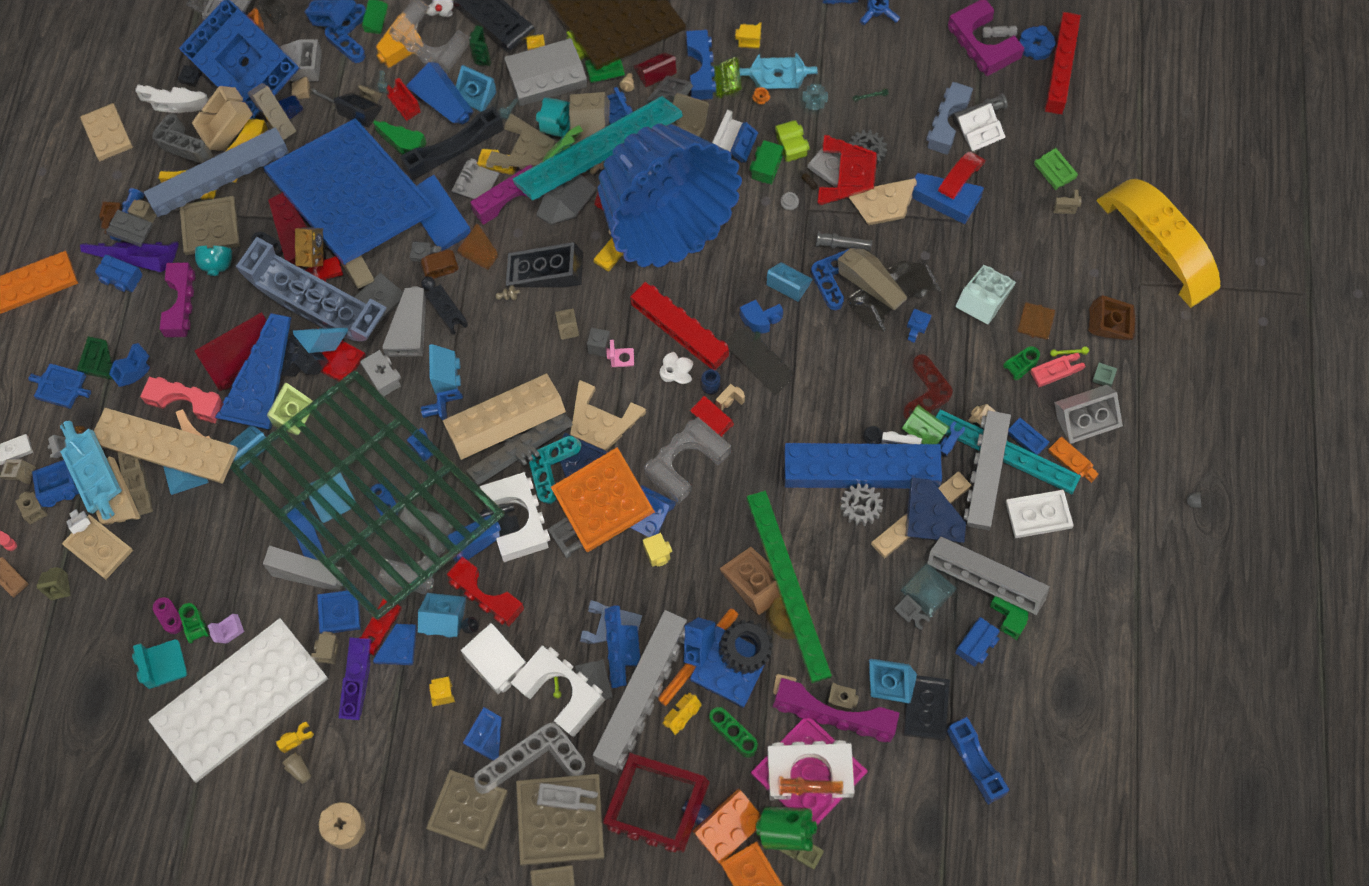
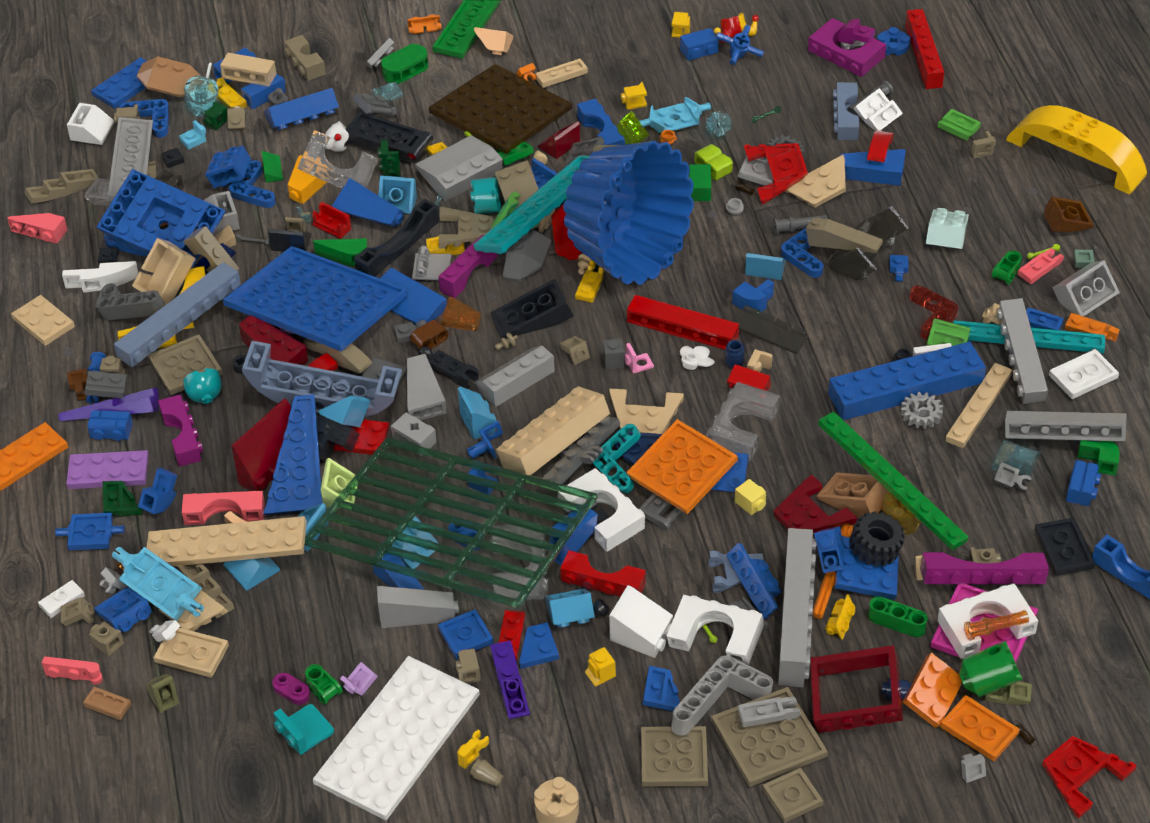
camera: 20 degrees left, 20 degrees down
pearl gold brick [295,227,323,267] -> none
dark azure slope [869,659,917,703] -> none
dark blue plate [905,478,966,543] -> none
blue plate [940,421,965,457] -> none
clear orange piece [1018,302,1055,340] -> none
none -> coral slope [7,213,67,244]
none -> medium lavender plate [67,450,149,489]
none -> light grey slope [472,346,555,407]
none -> dark red wing [773,475,857,535]
none -> magenta brick [838,19,875,45]

